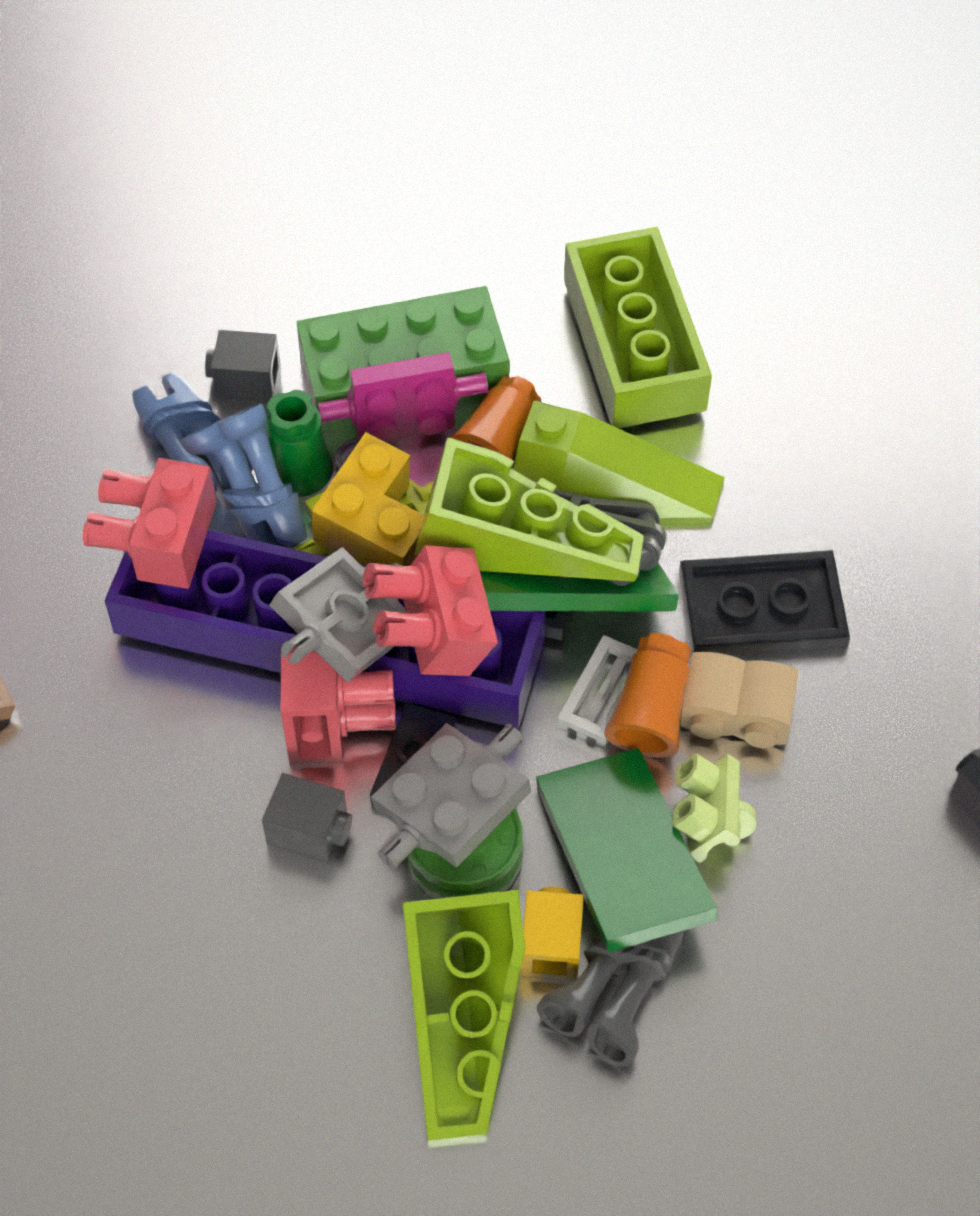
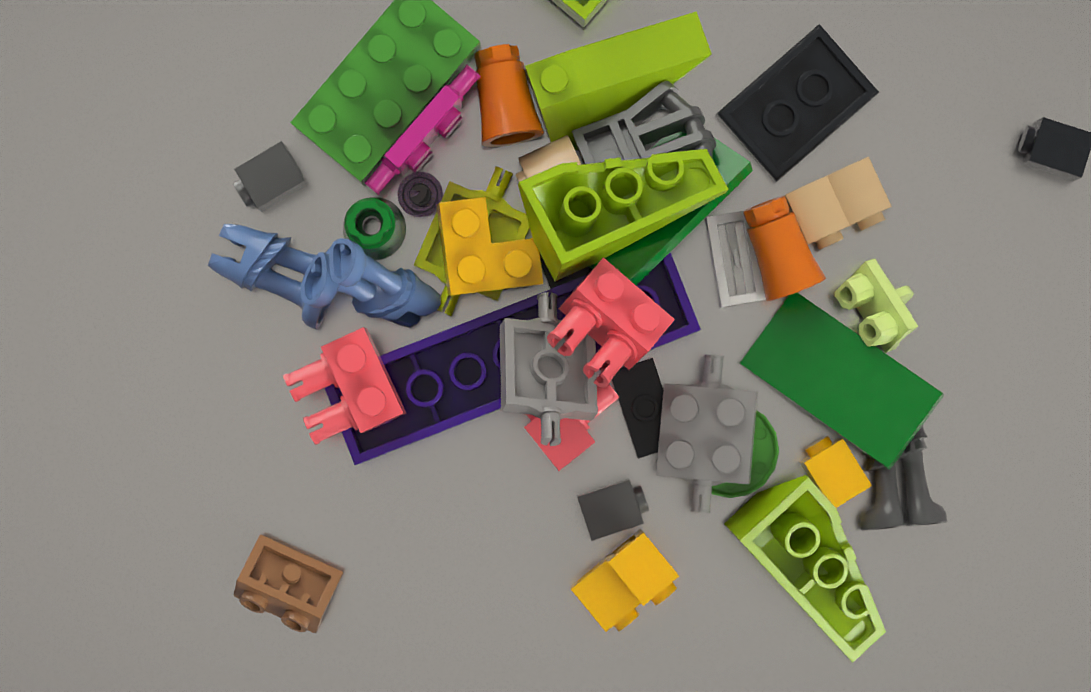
camera: 35 degrees left, 30 degrees up
none -> yellow brick [570,529,679,632]

